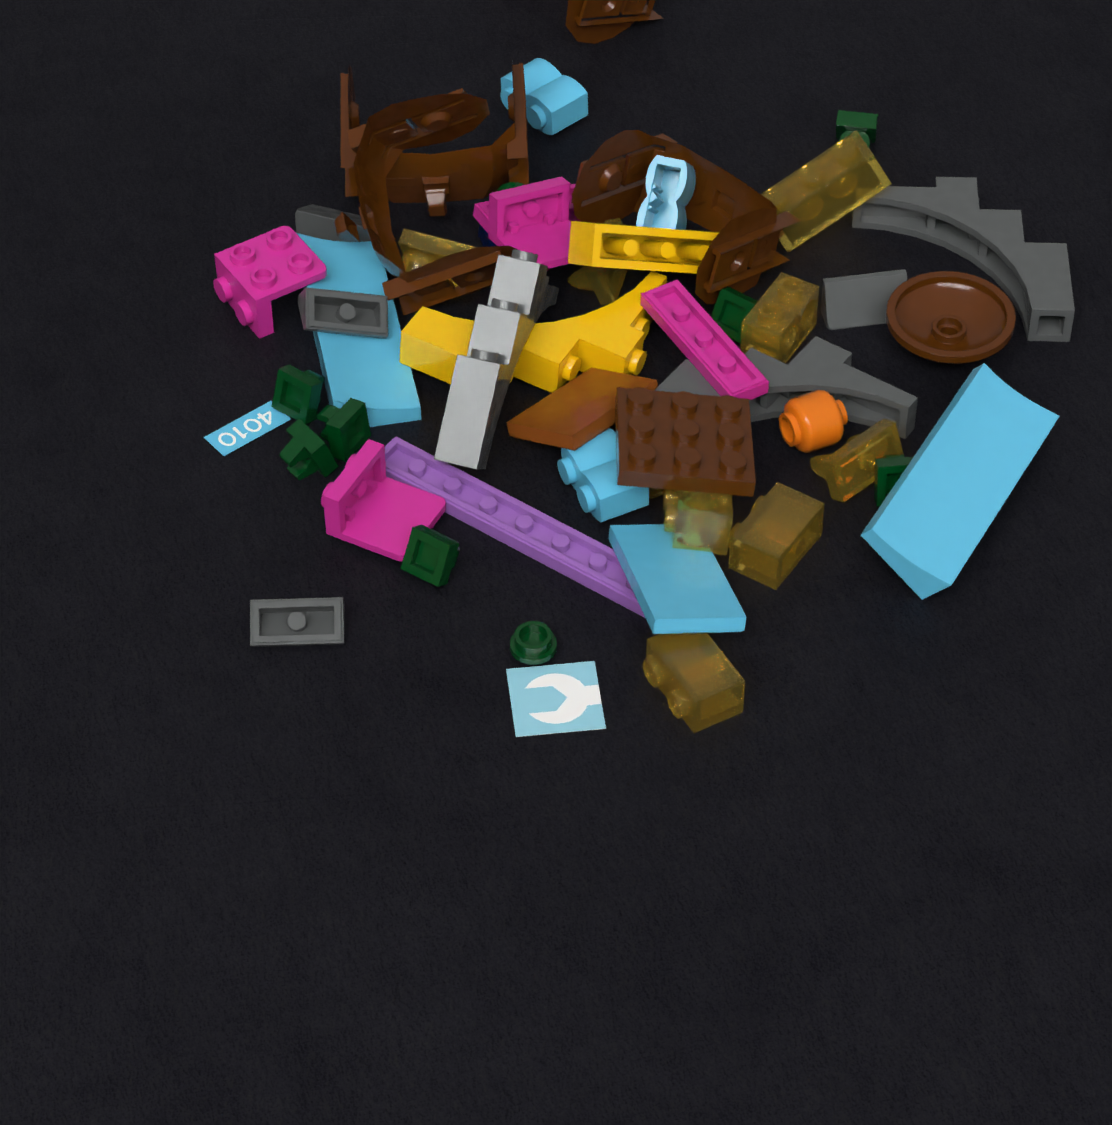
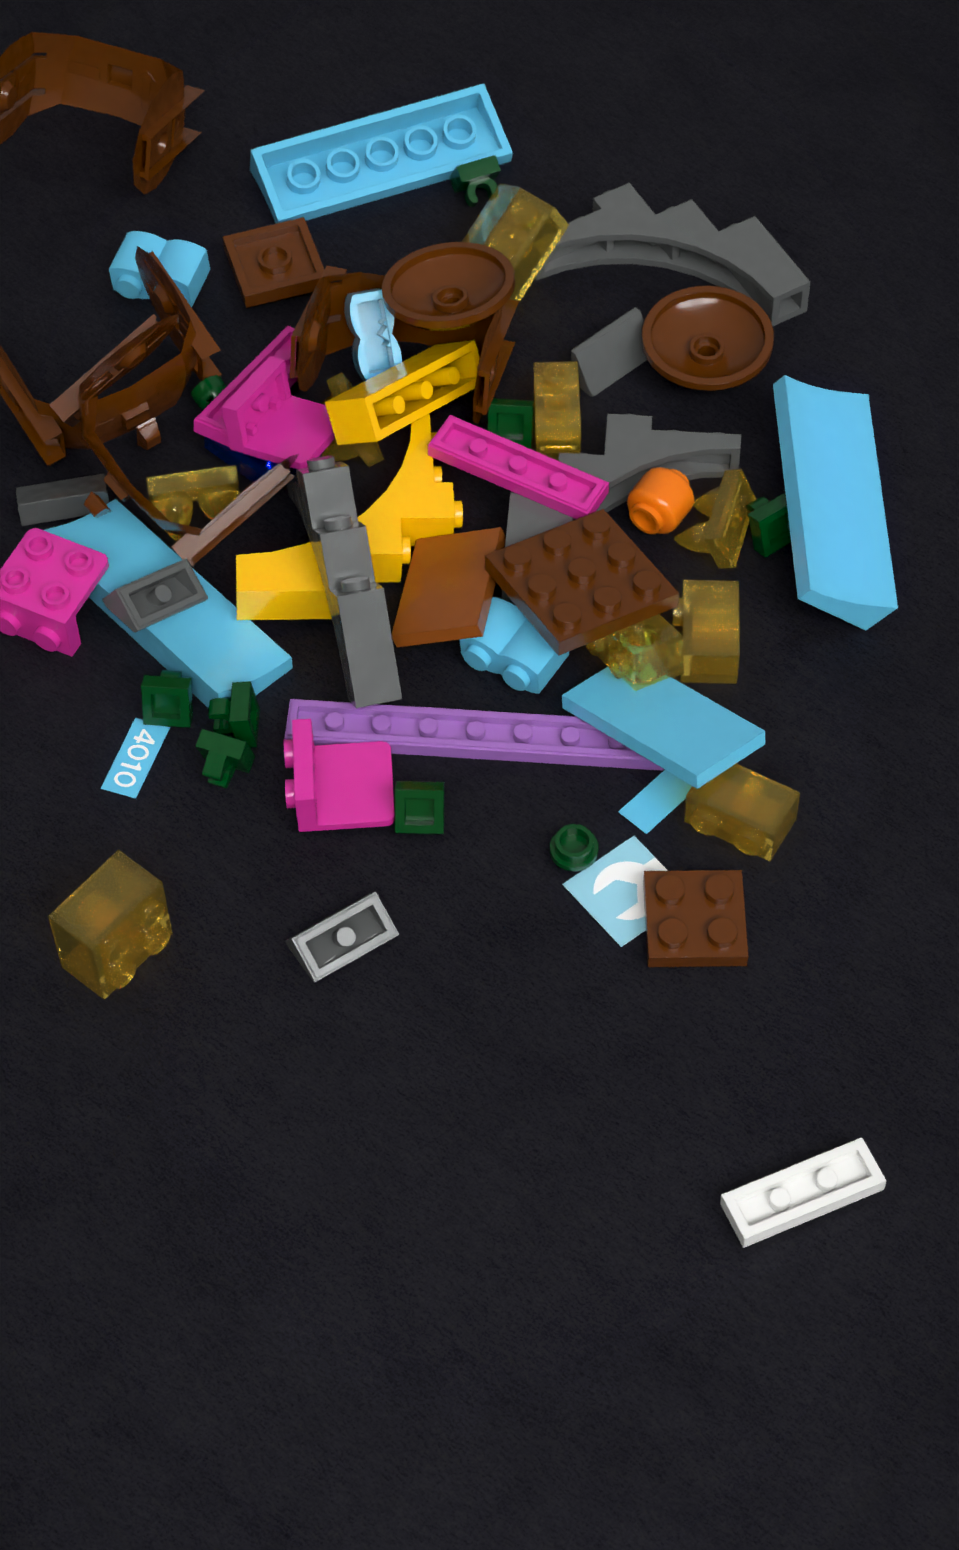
camera: 30 degrees left, 10 degrees up
none -> clear yellow brick [48,850,173,1000]
none -> reddish brown plate [223,217,325,308]
none -> medium azure arch [250,84,513,223]
none -> reddish brown dish [382,242,515,331]
none -> medium azure sticker [618,770,696,834]
none -> reddish brown plate [643,870,748,967]
none -> white plate [720,1137,886,1248]

